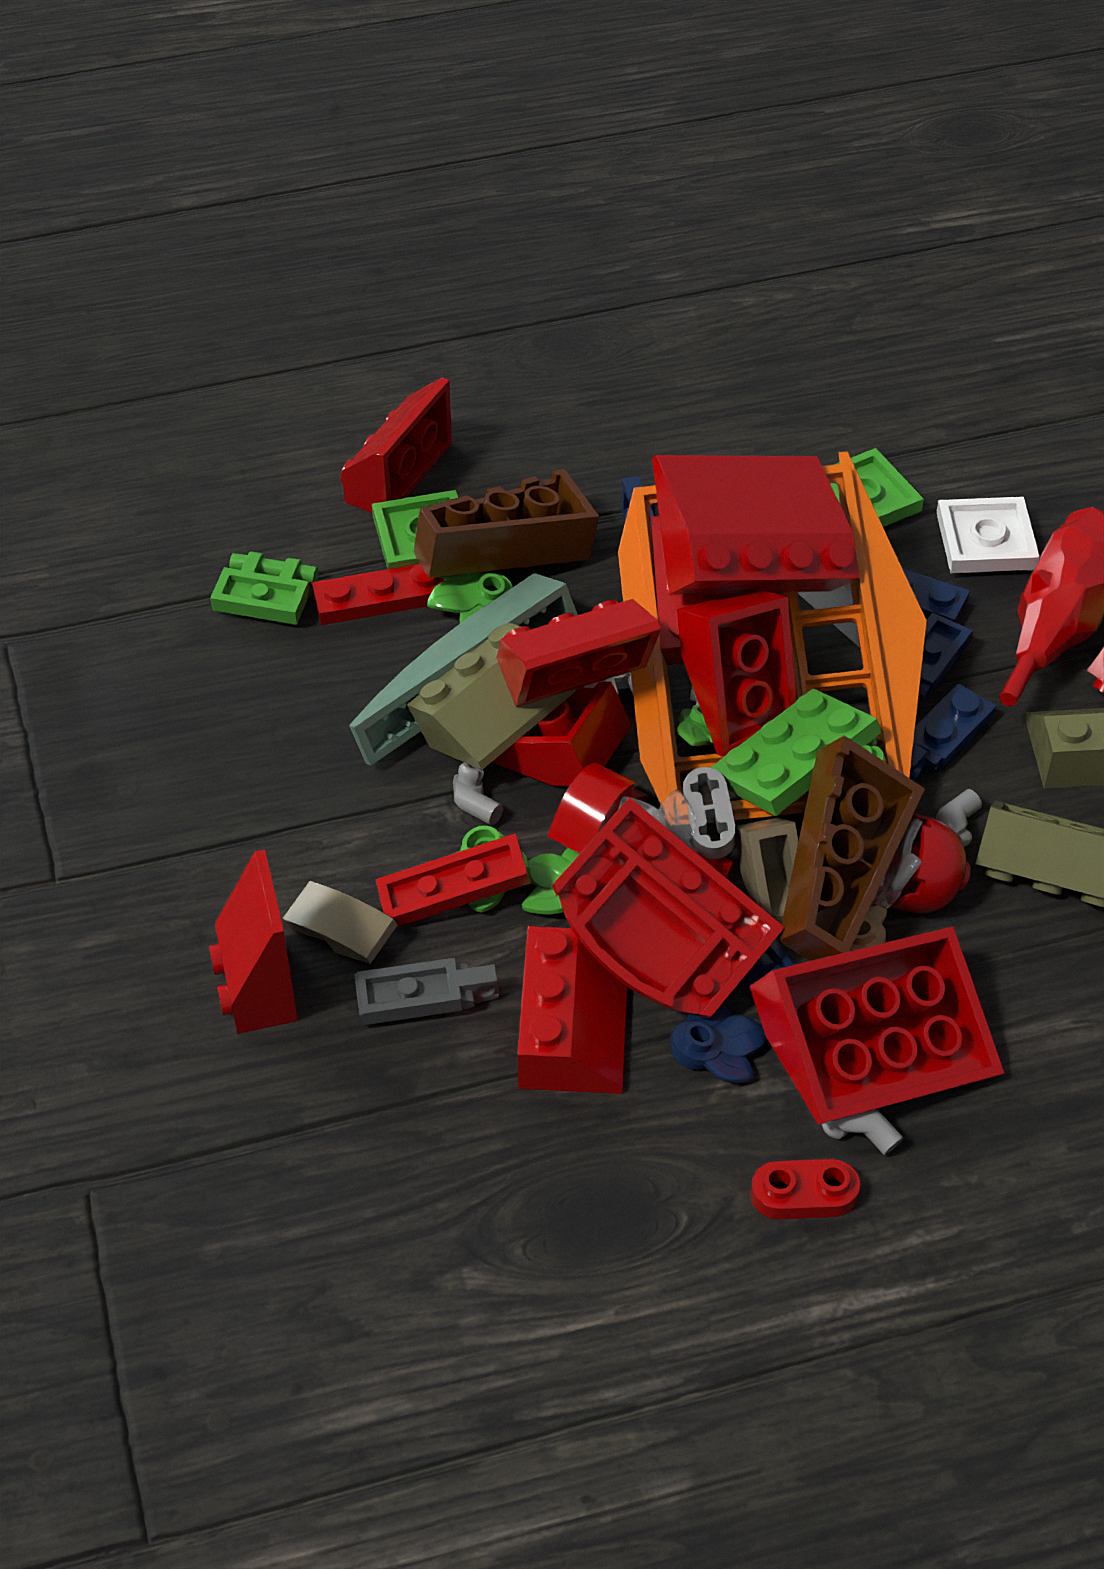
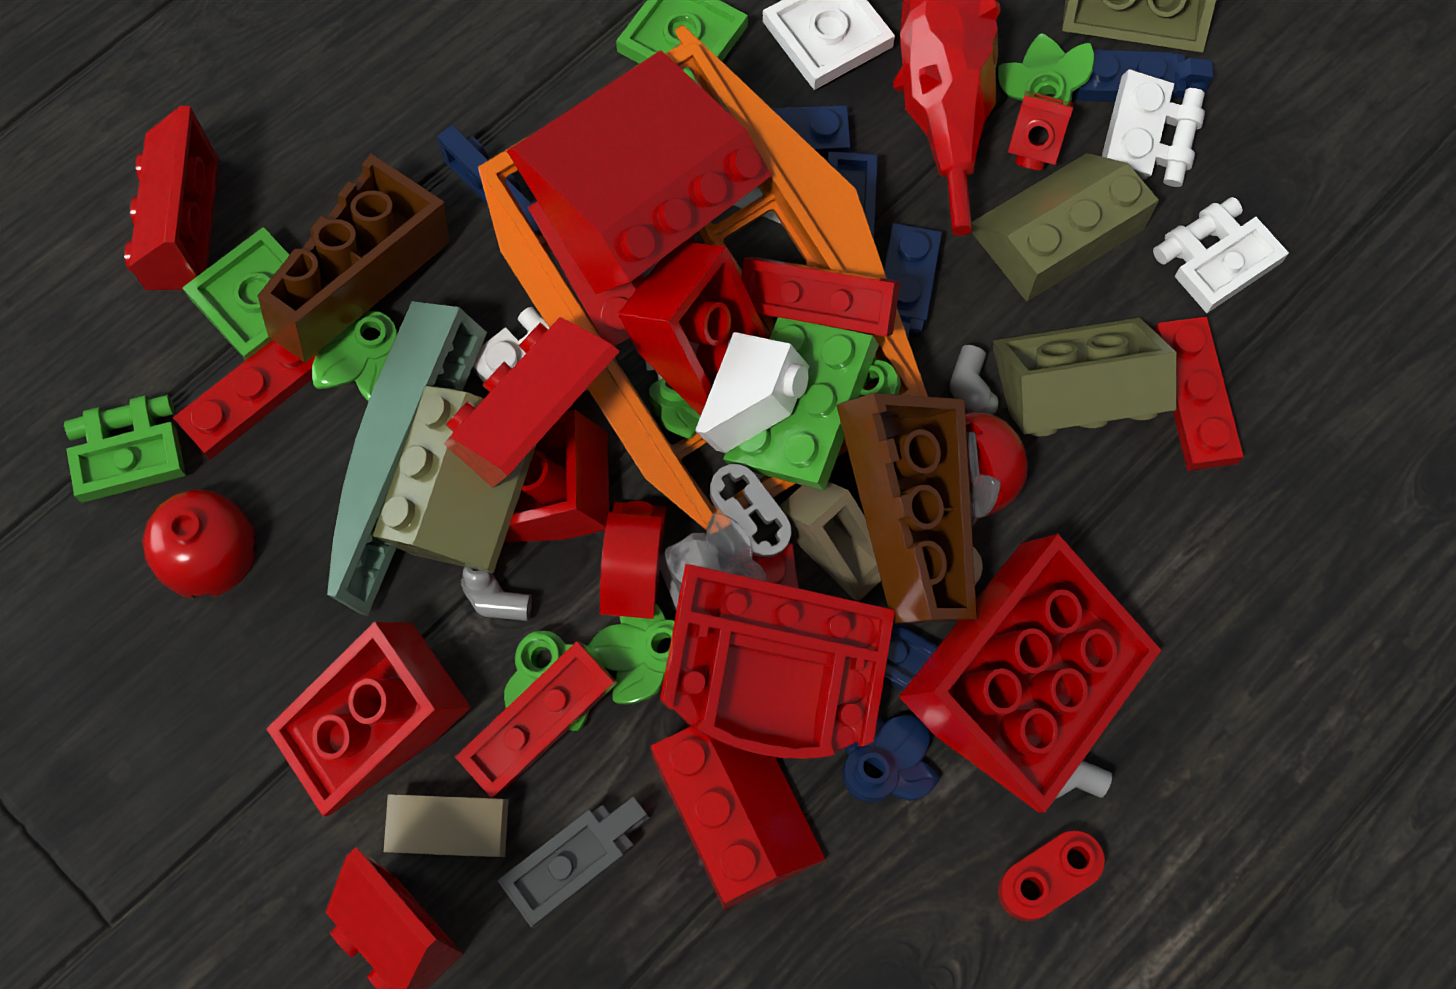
camera: 30 degrees left, 20 degrees up
none -> red cylinder [142,489,256,598]
none -> red slope [266,622,471,817]
none -> white slope [695,332,809,453]
none -> red plate [741,257,900,337]

